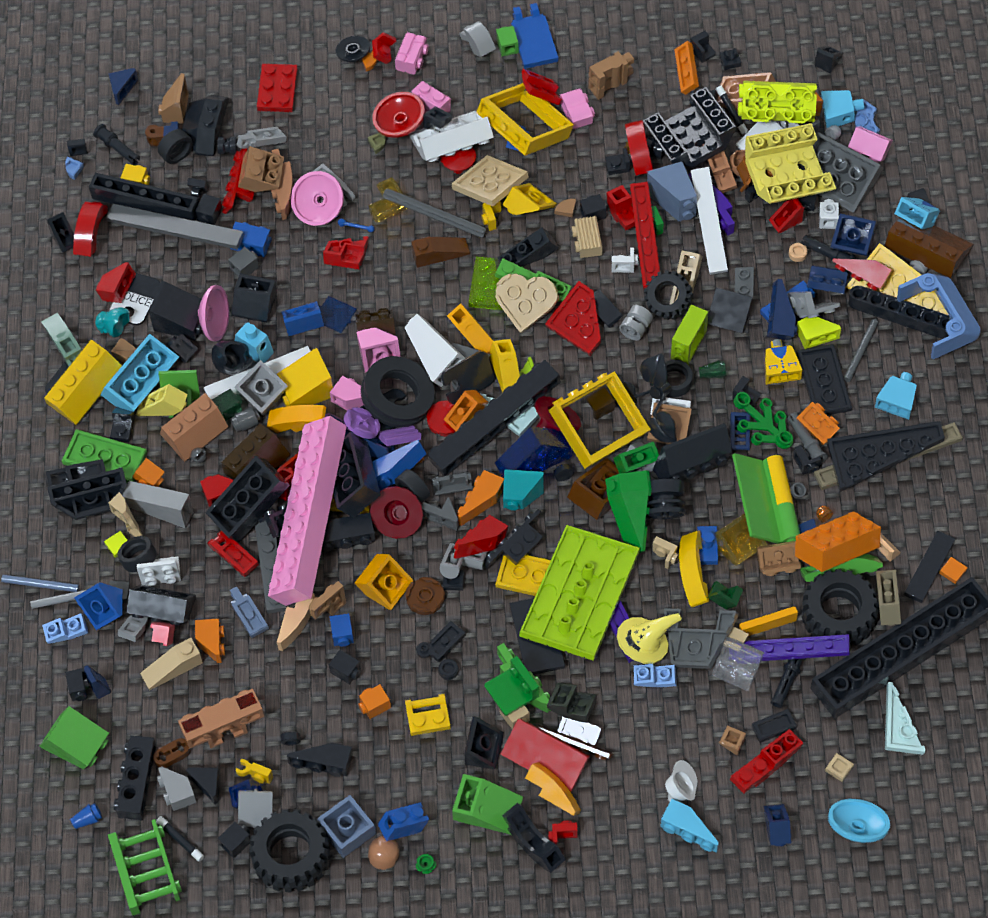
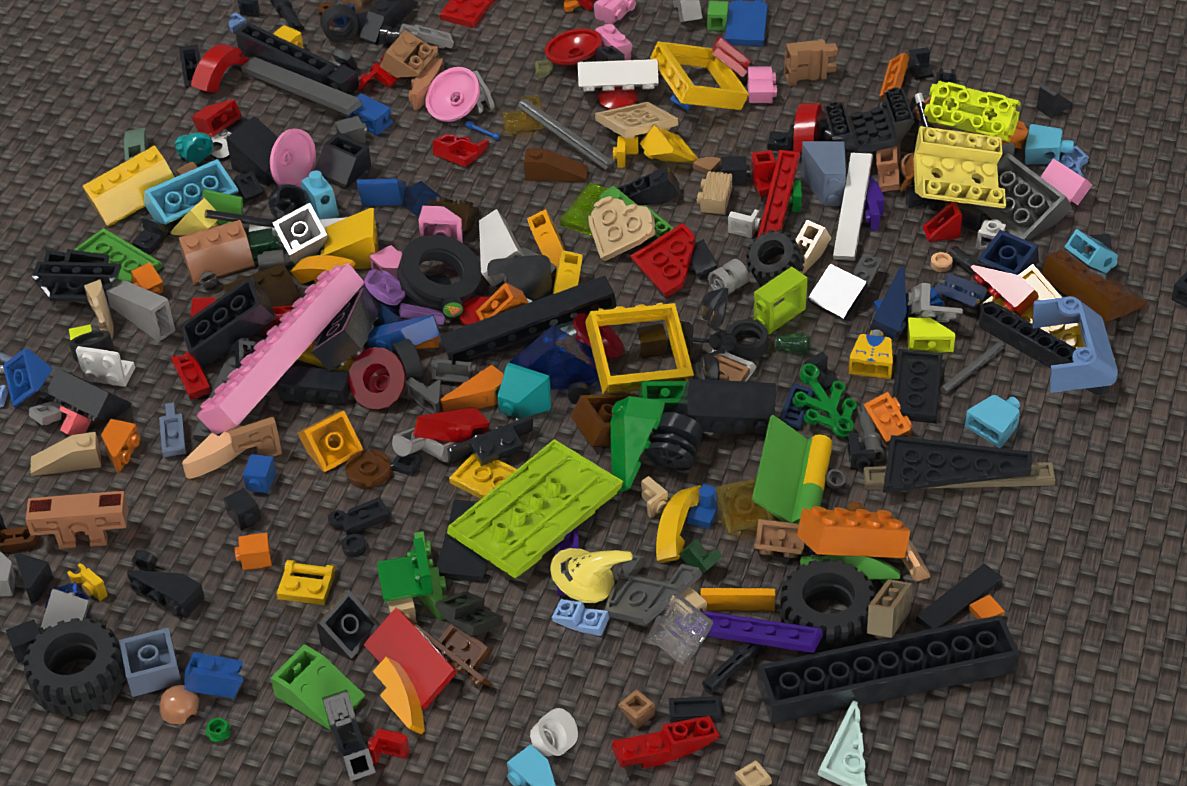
camera: 20 degrees right, 15 degrees down
light grey hinge [825,125,841,140] -> none
none -> black bar [205,210,277,228]
none -> tile [441,296,464,318]

